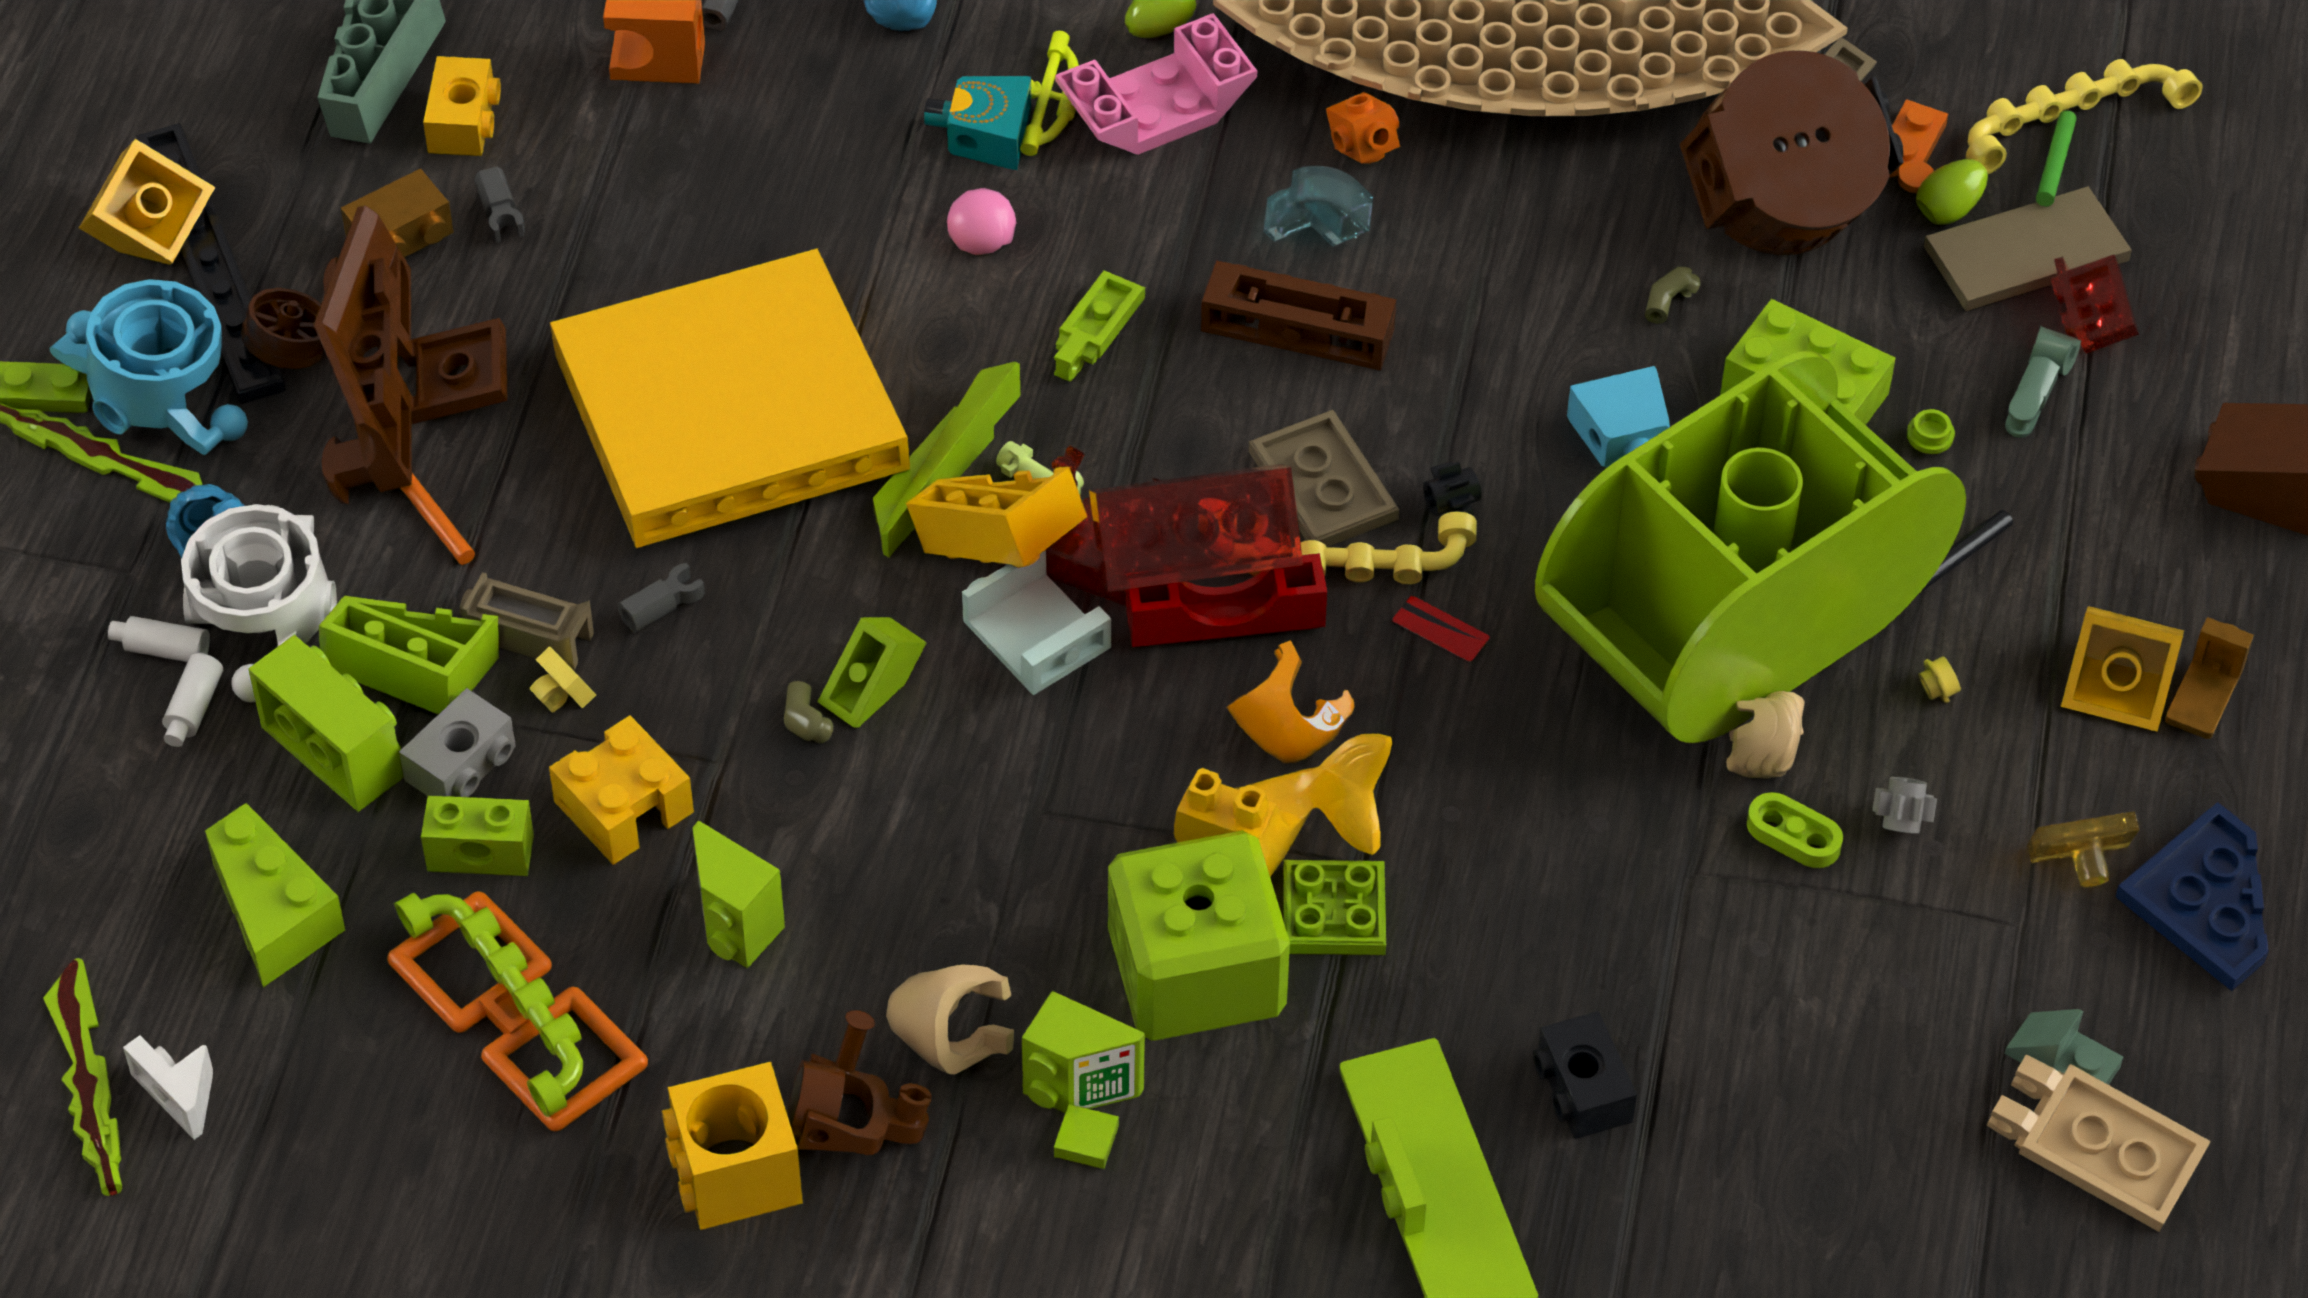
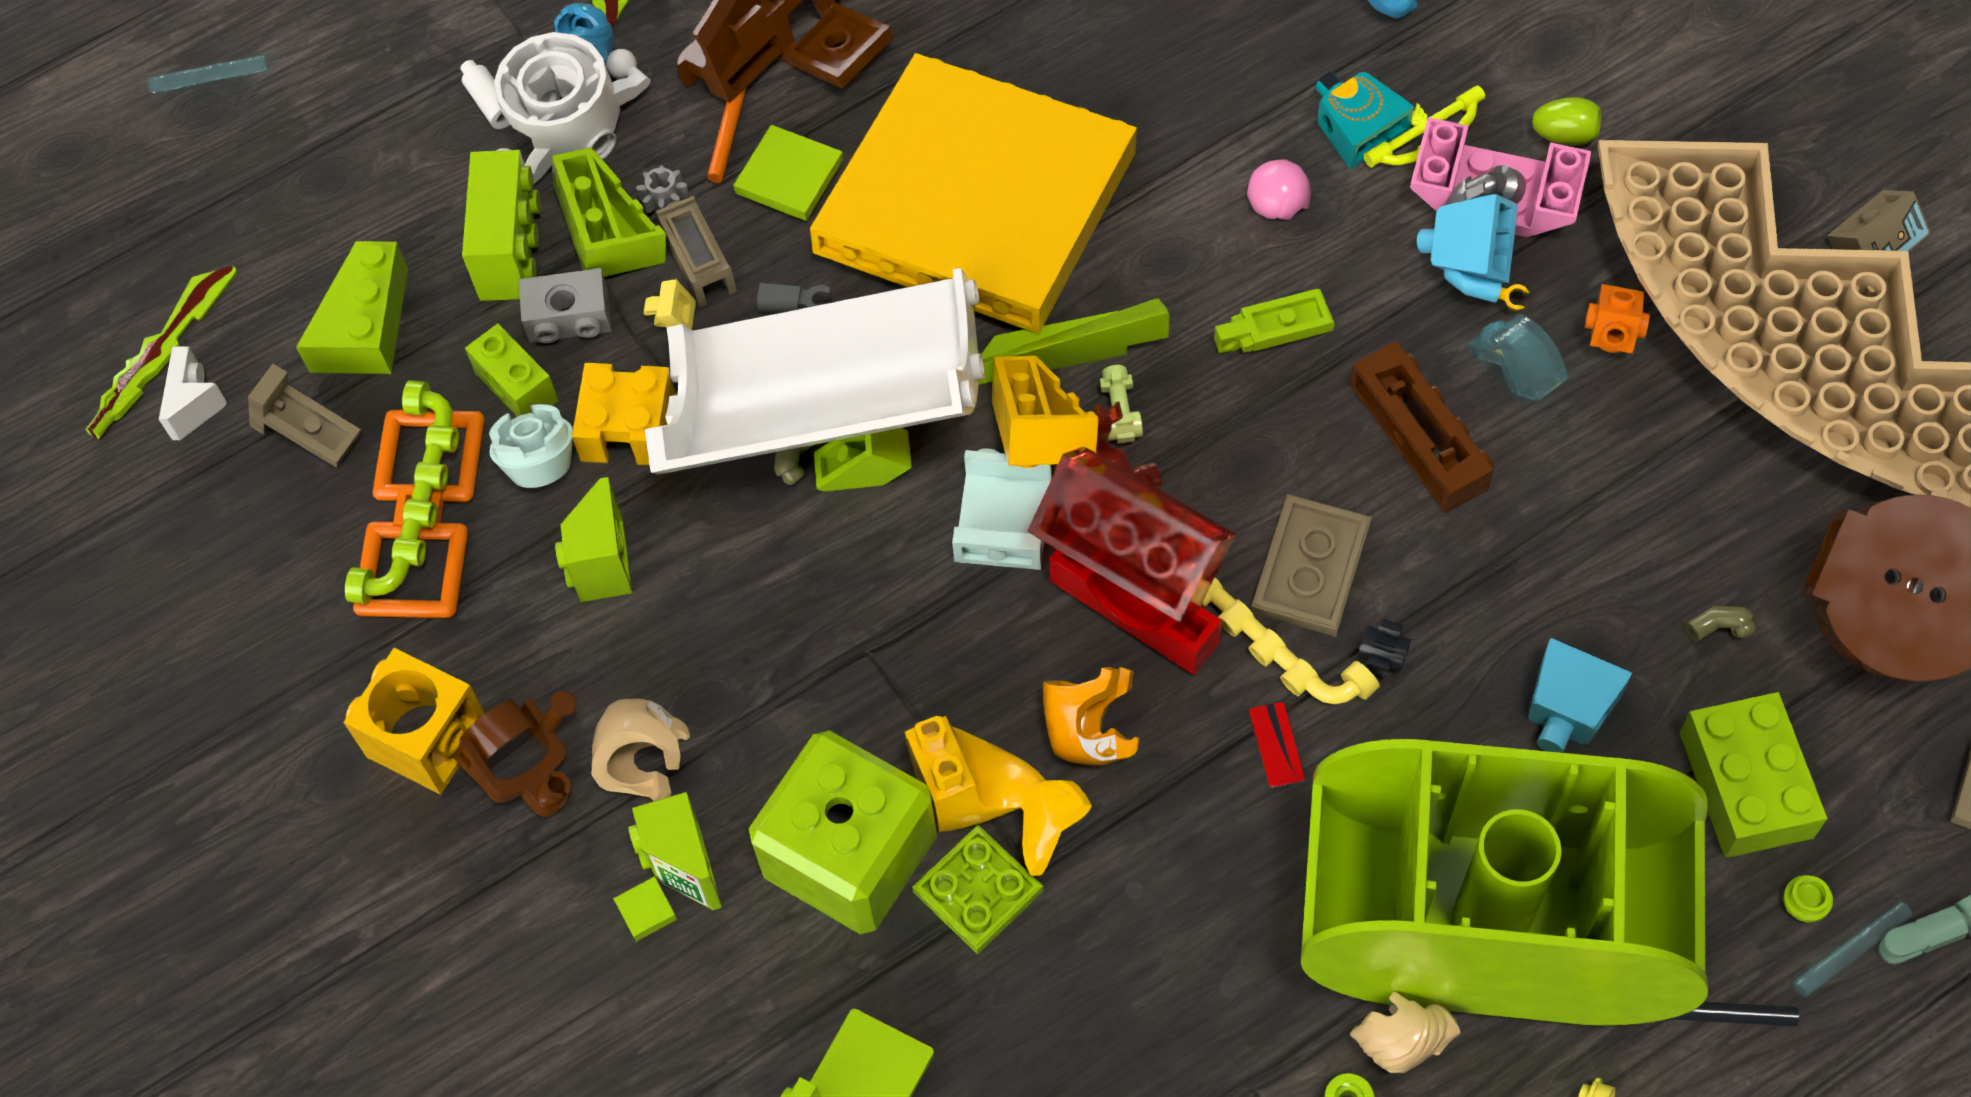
camera: 50 degrees right, 10 degrees up
white cylinder [162,653,223,747] -> none
none -> dark tan bracket [248,364,361,468]
none -> light aqua cone [489,404,573,488]
none -> light grey gear [636,165,689,214]
none -> white panel [645,268,985,474]
none -> lime tile [733,125,844,221]
none -> medium azure torso [1417,165,1529,311]
none -> clear light blue bar [1793,901,1912,997]

